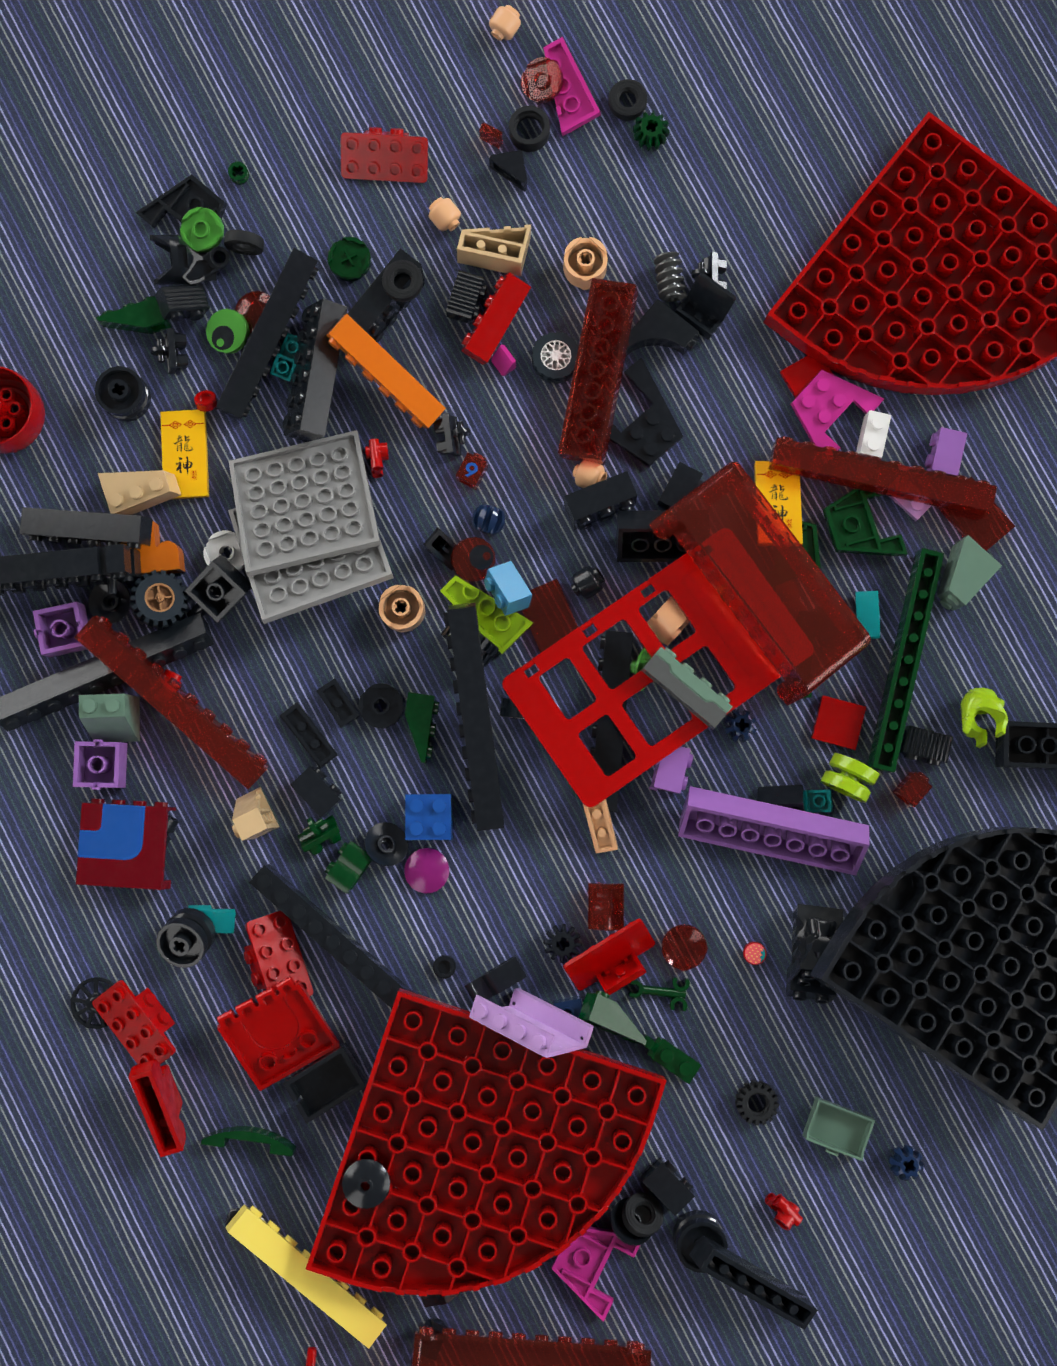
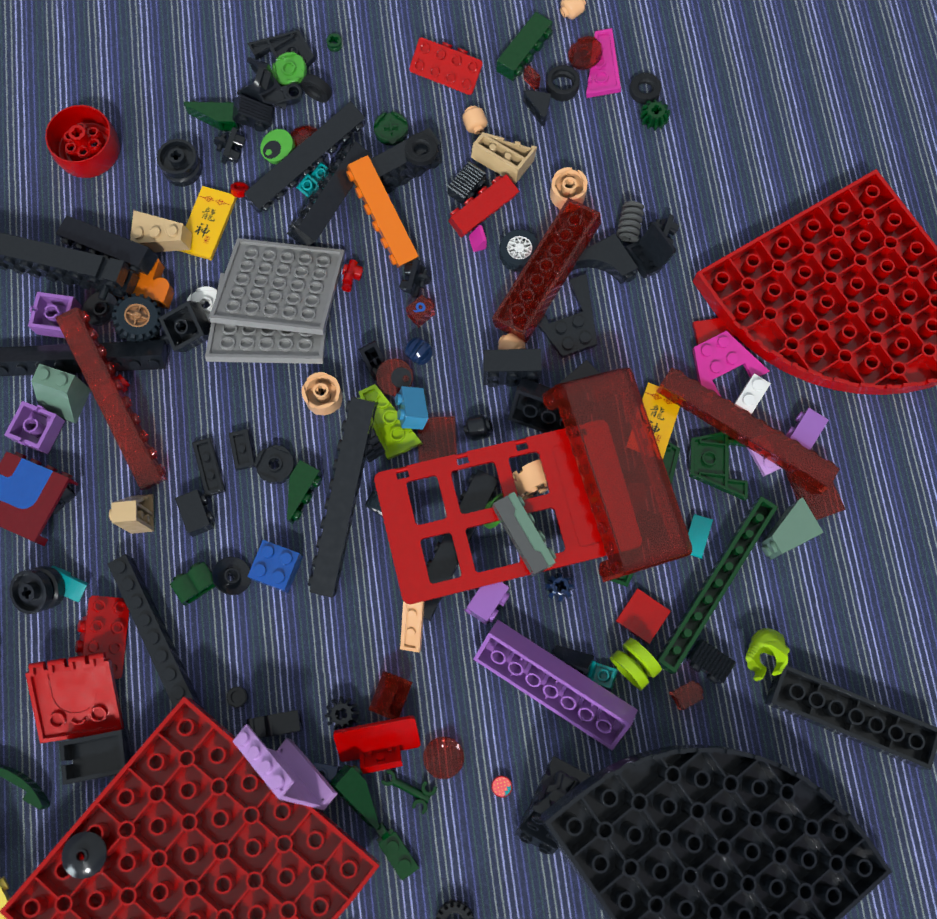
camera: 15 degrees right, 10 degrees down
dark green hips [298,815,341,856] -> none
magenta dish [404,848,449,893] -> none
none -> dark green brick [496,12,553,81]

